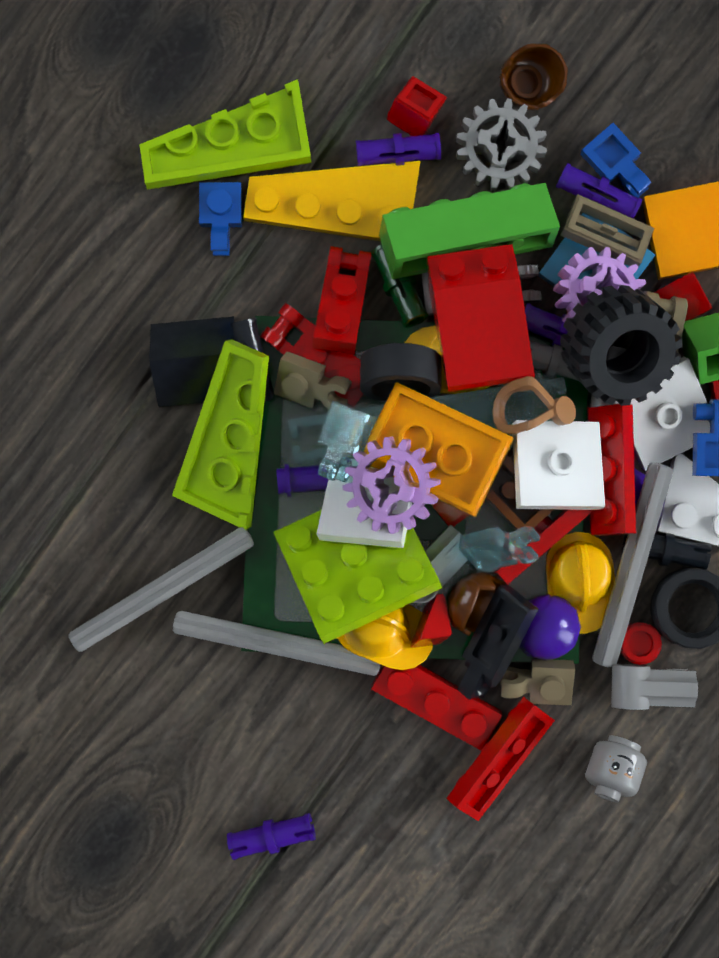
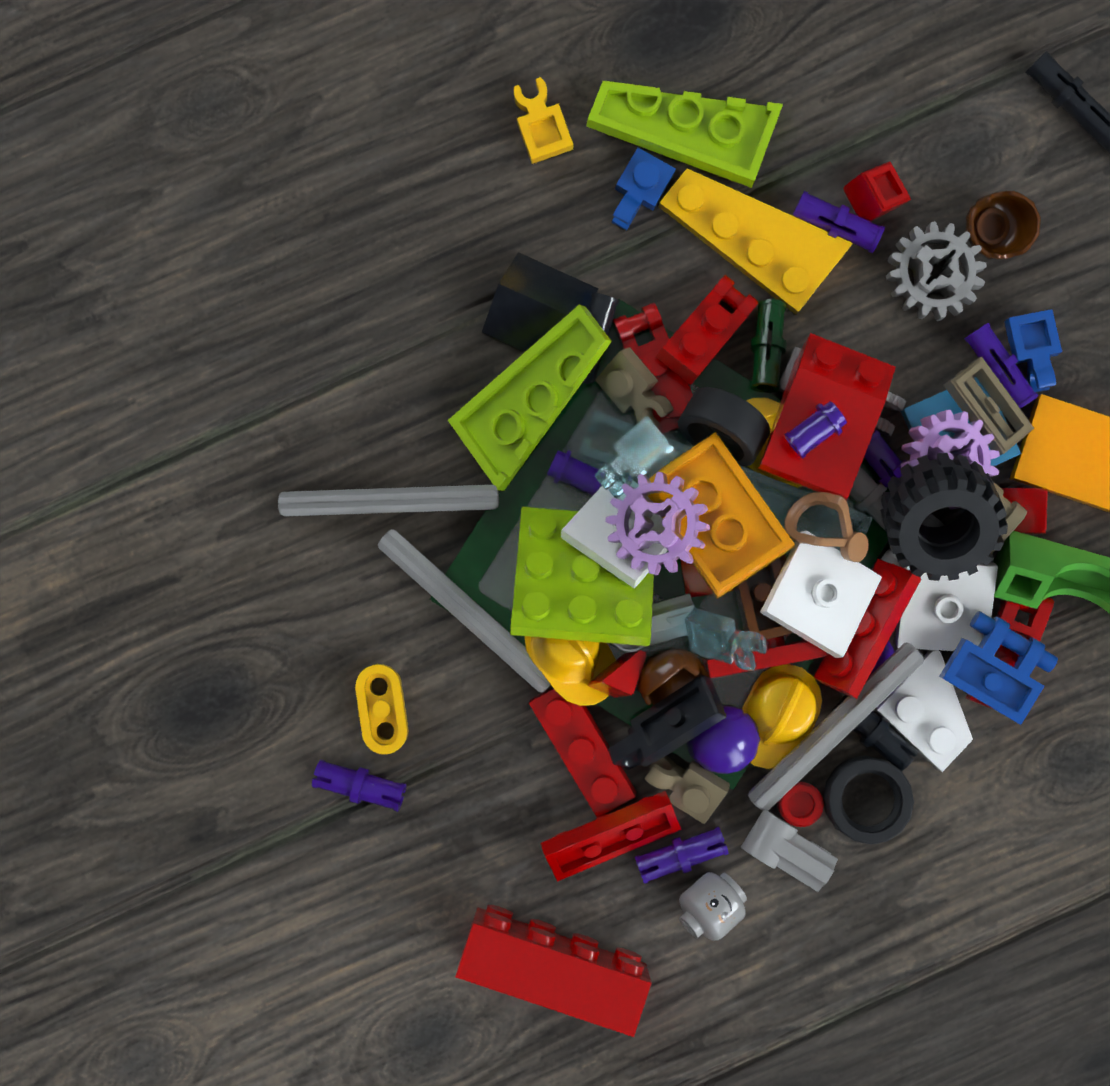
camera: 25 degrees right, 0 degrees up
bright green brick [379,183,560,280] -> none
none -> yellow plate [355,664,409,754]
none -> red brick [455,905,652,1037]
none -> yellow plate [514,77,573,164]
none -> dark purple pin [634,827,729,884]
none -> dark purple pin [784,401,847,459]

